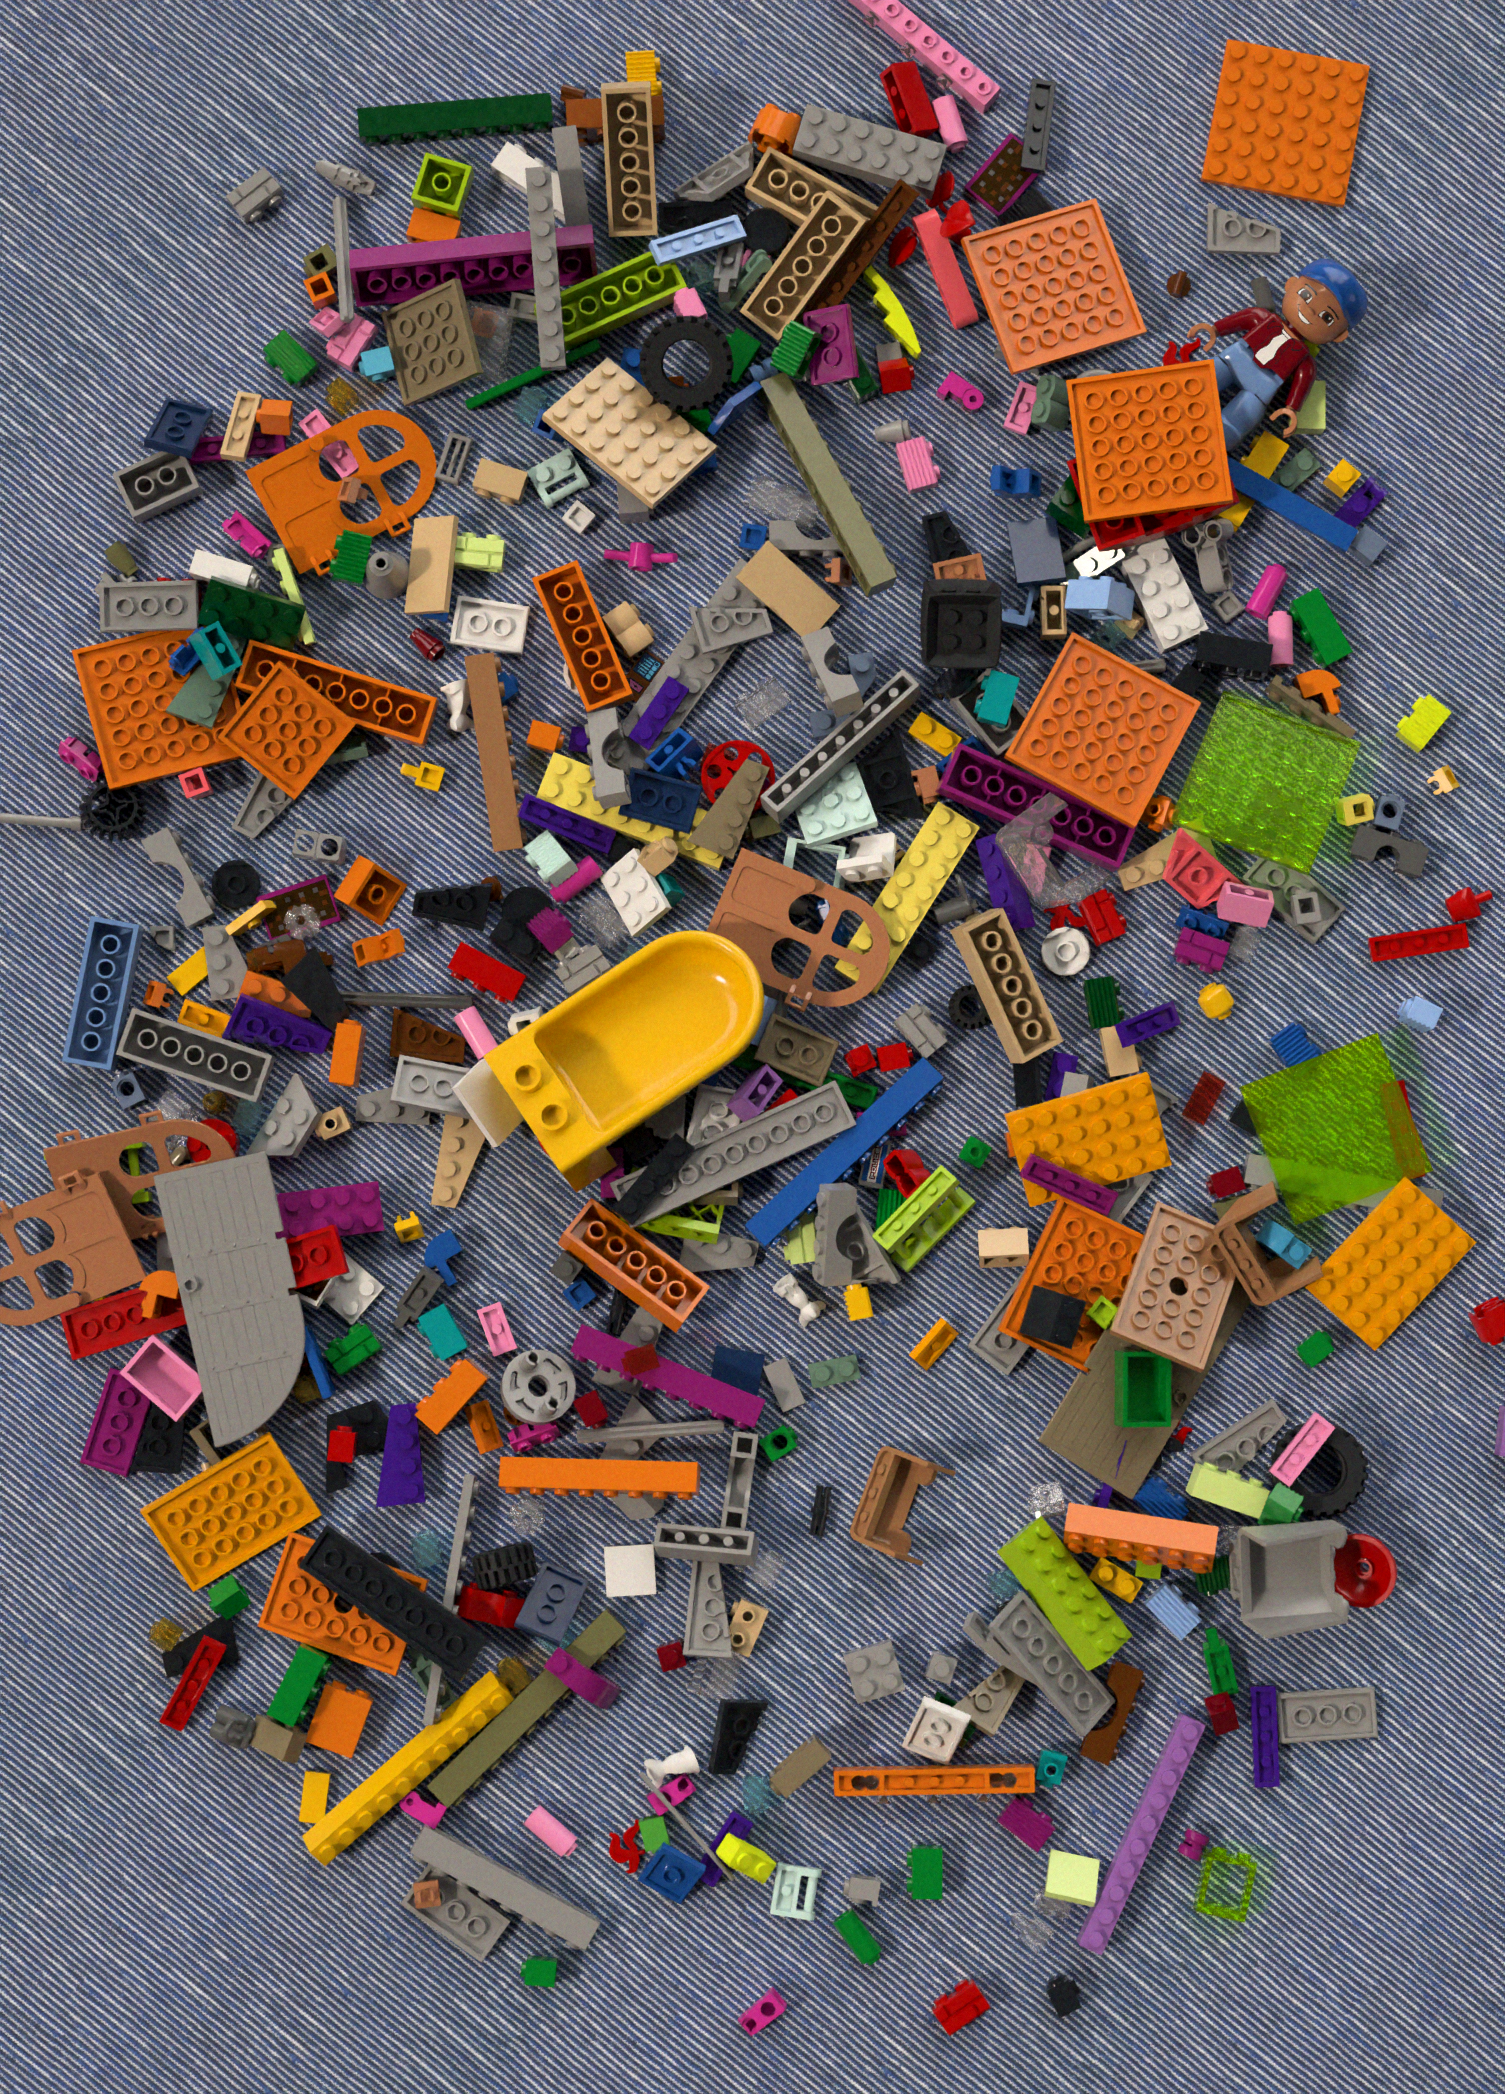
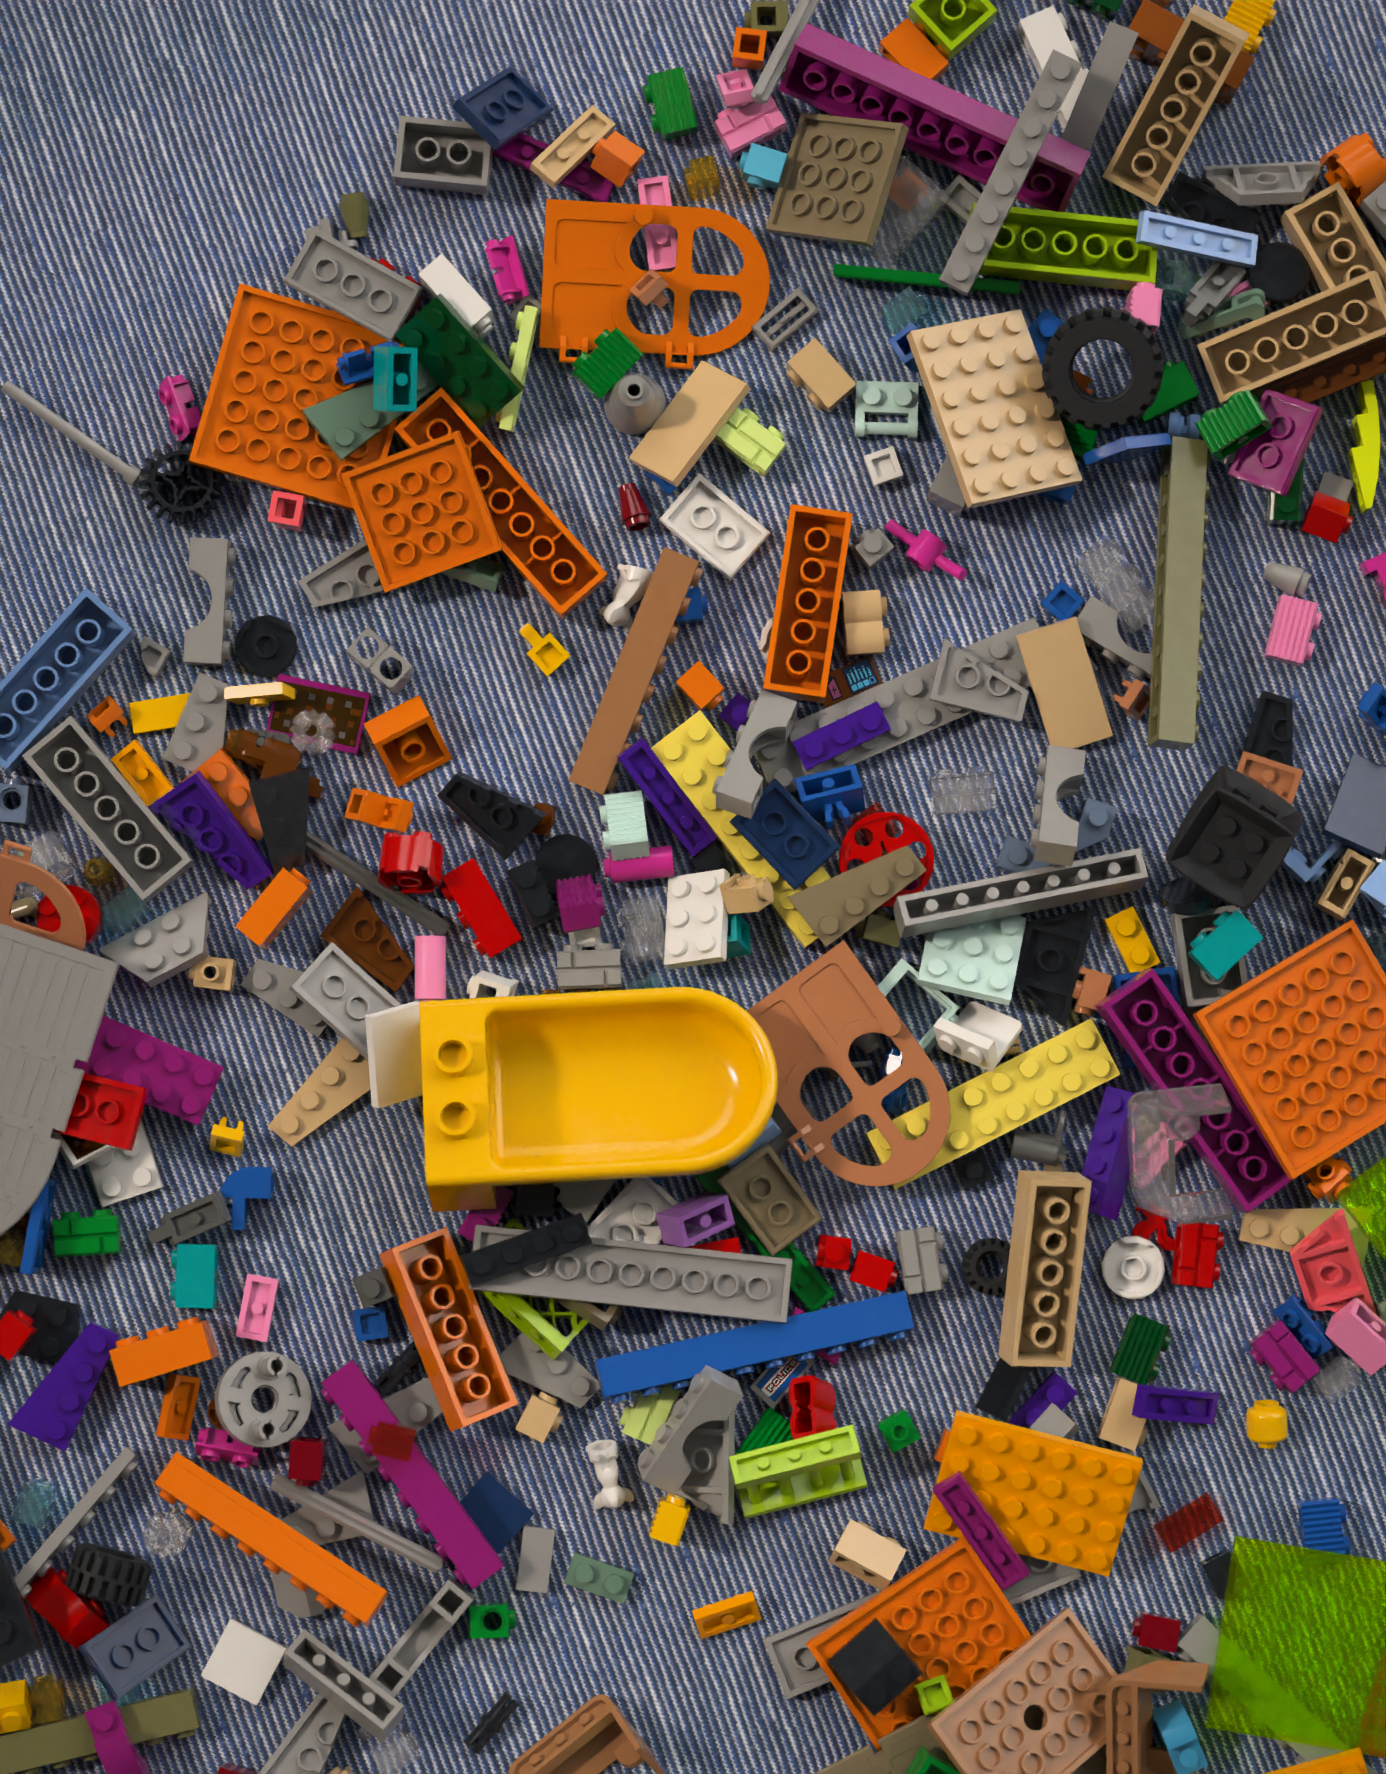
camera: 30 degrees right, 0 degrees up
none -> red brick [378,831,444,894]
none -> tan brick [515,1391,563,1443]
none -> light grey brick [849,527,894,572]

